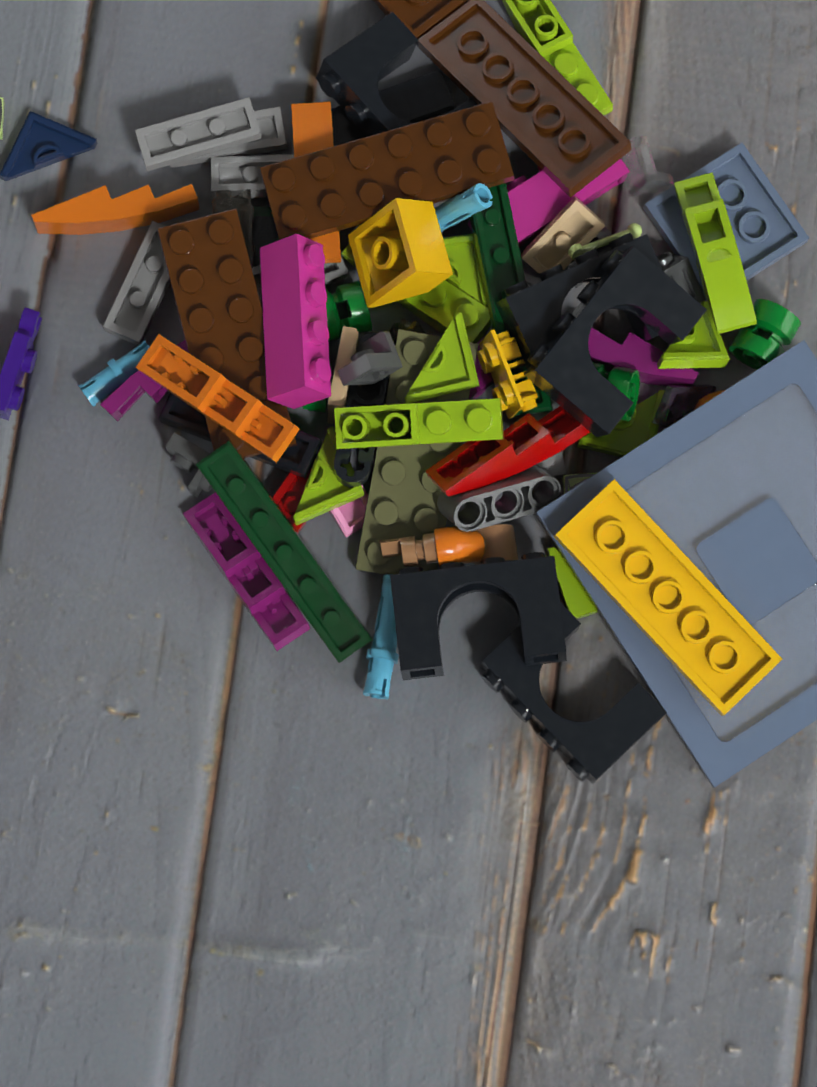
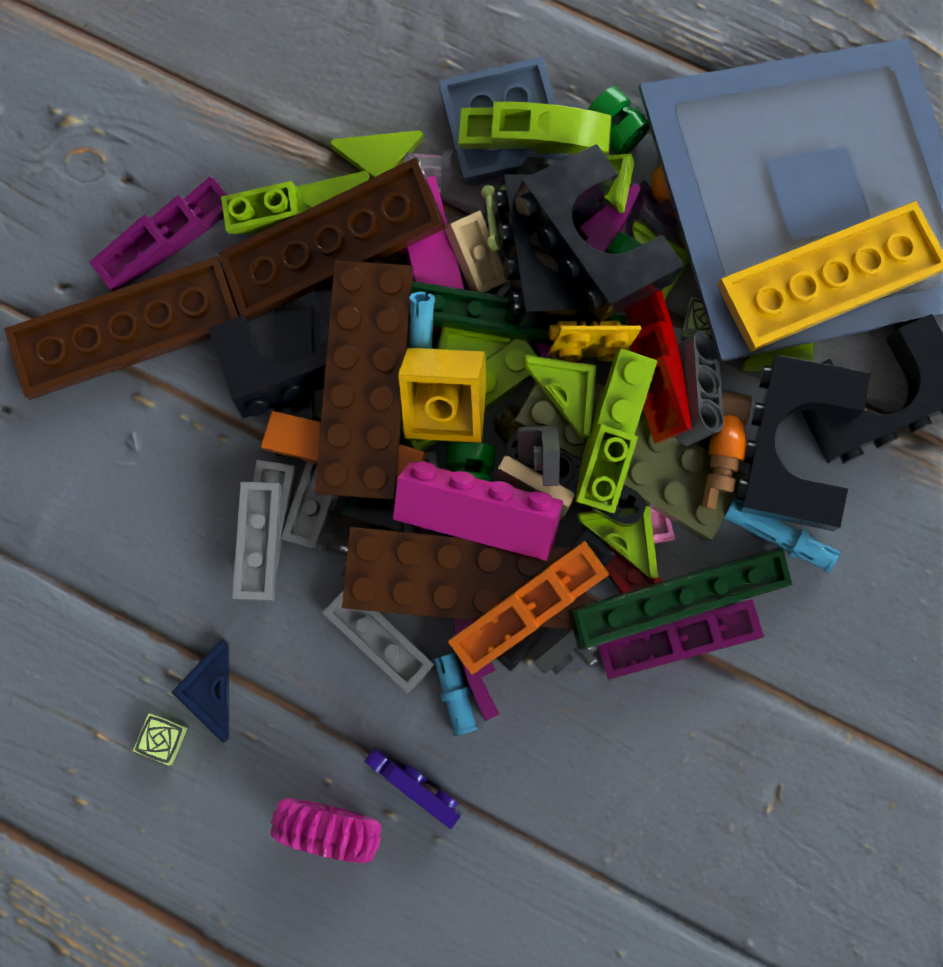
camera: 60 degrees left, 0 degrees up
orange slope [31,184,200,235] -> none
none -> lime tile [330,130,424,179]

